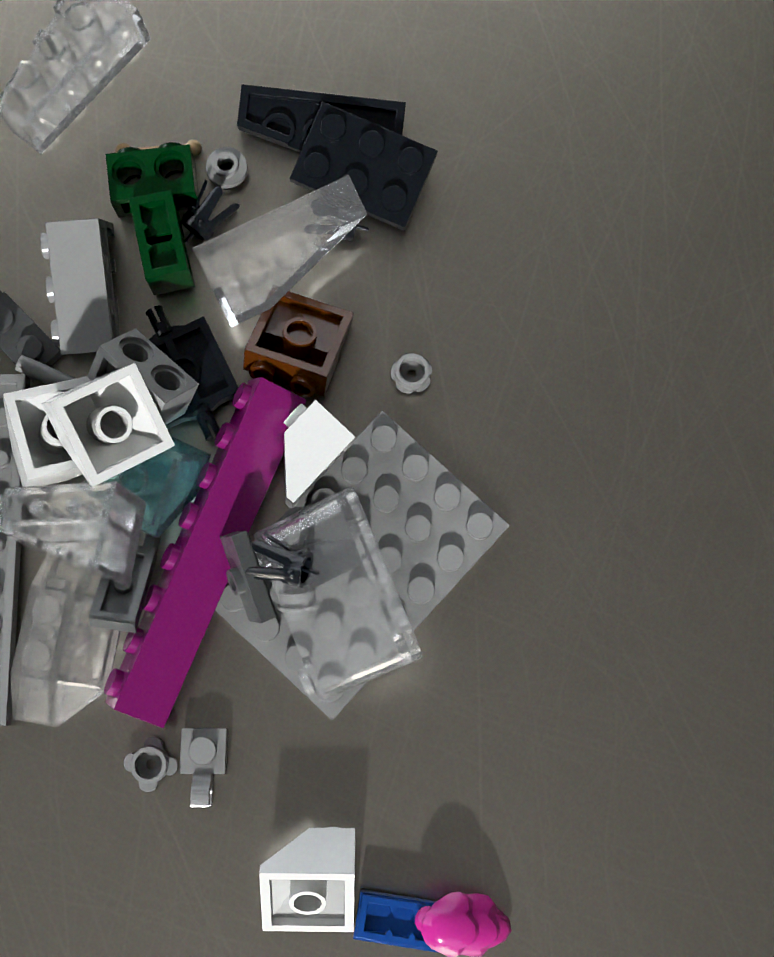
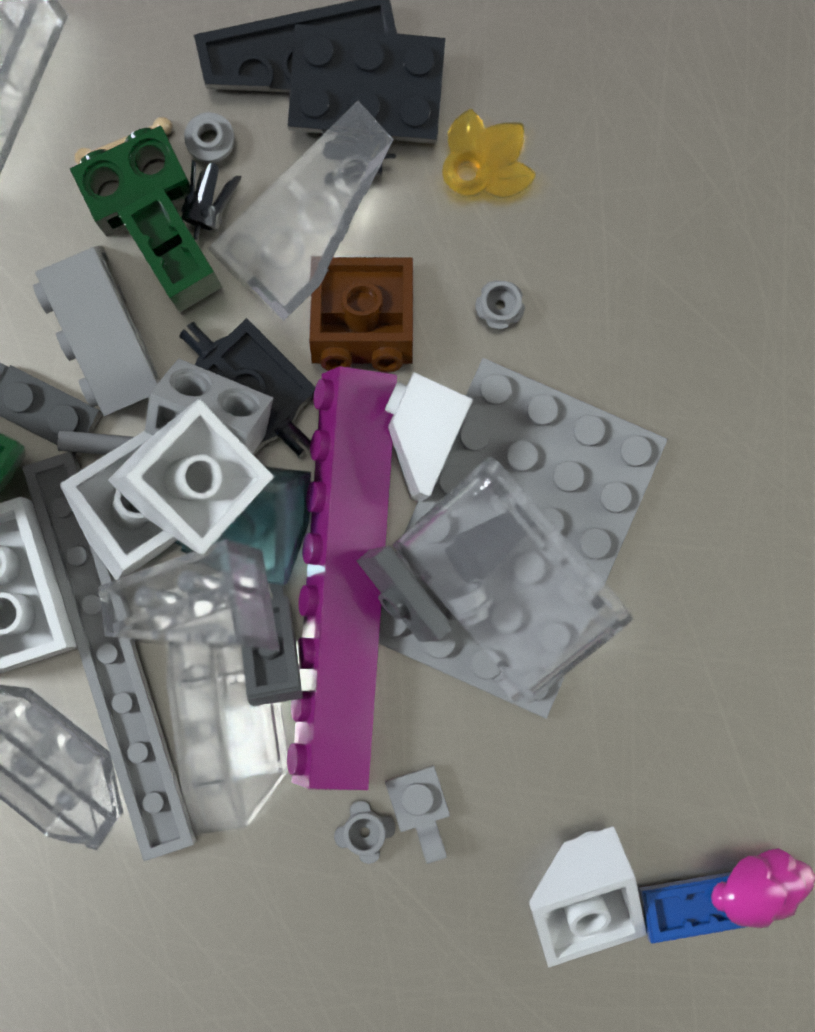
camera: 10 degrees left, 5 degrees up
black piece [245,532,320,588] -> none
none -> clear yellow plate [442,109,536,198]

